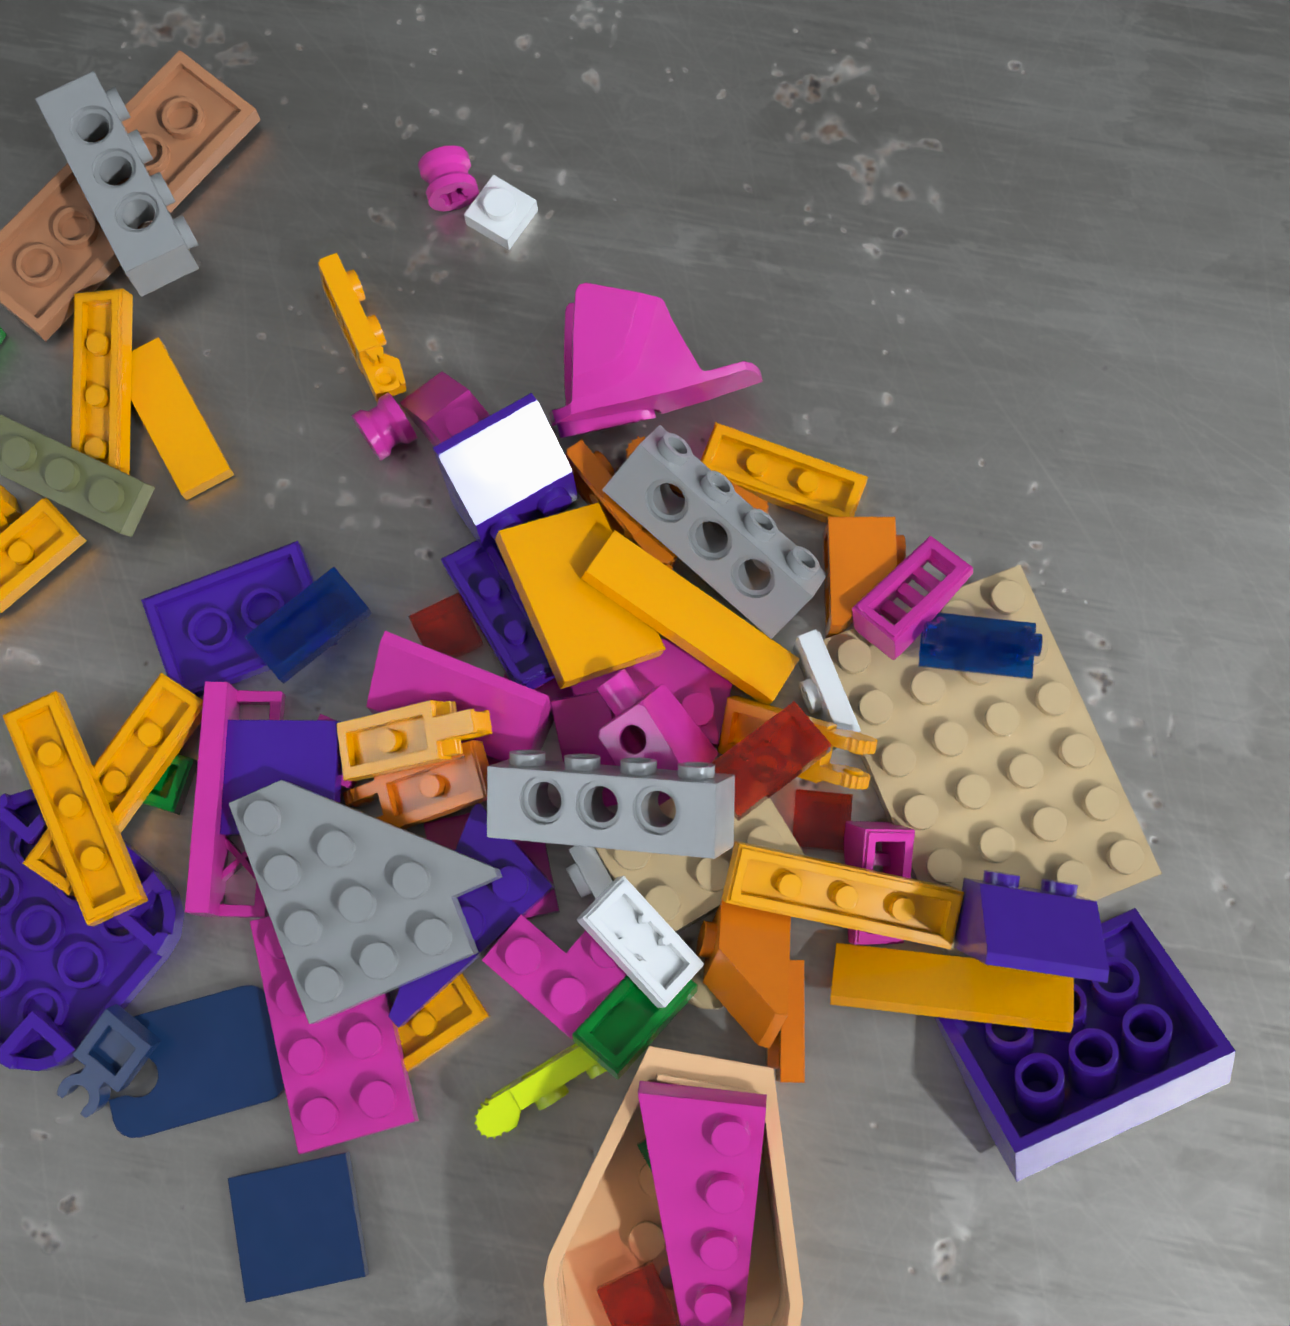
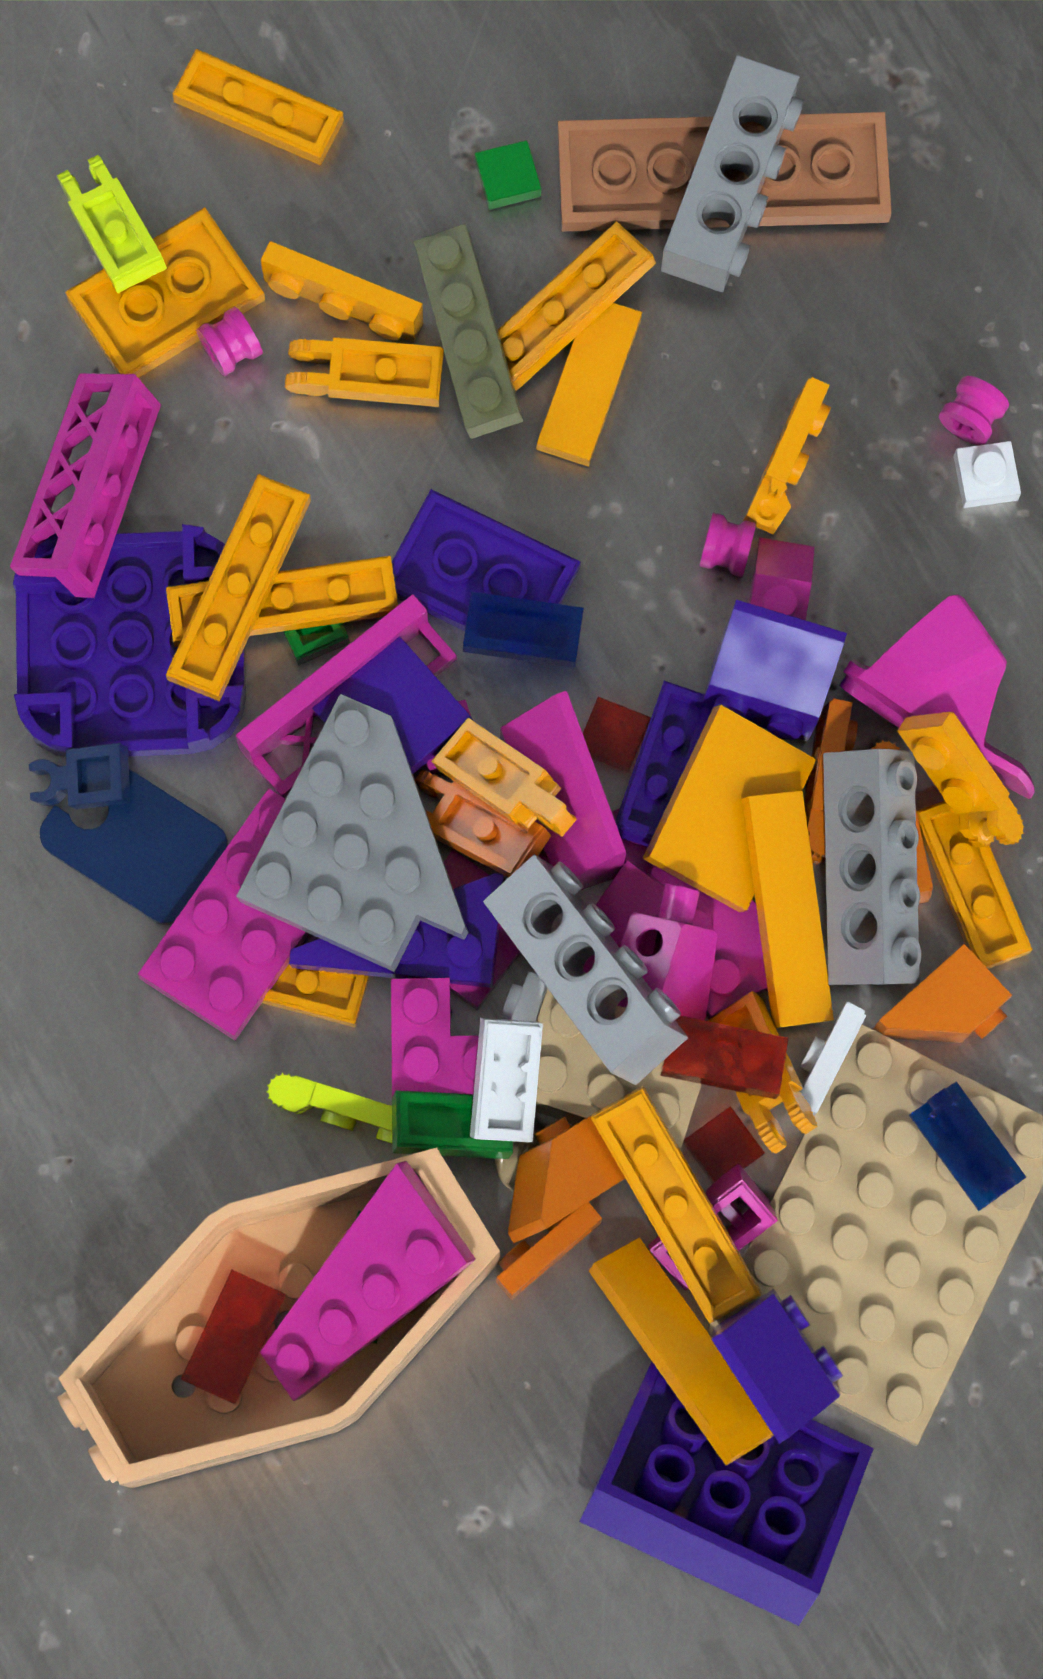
camera: 45 degrees right, 0 degrees up
dark blue tile [228,1152,369,1303] -> none
dark pink slope [852,536,973,660] -> none
none -> light orange hinge [897,712,1024,847]

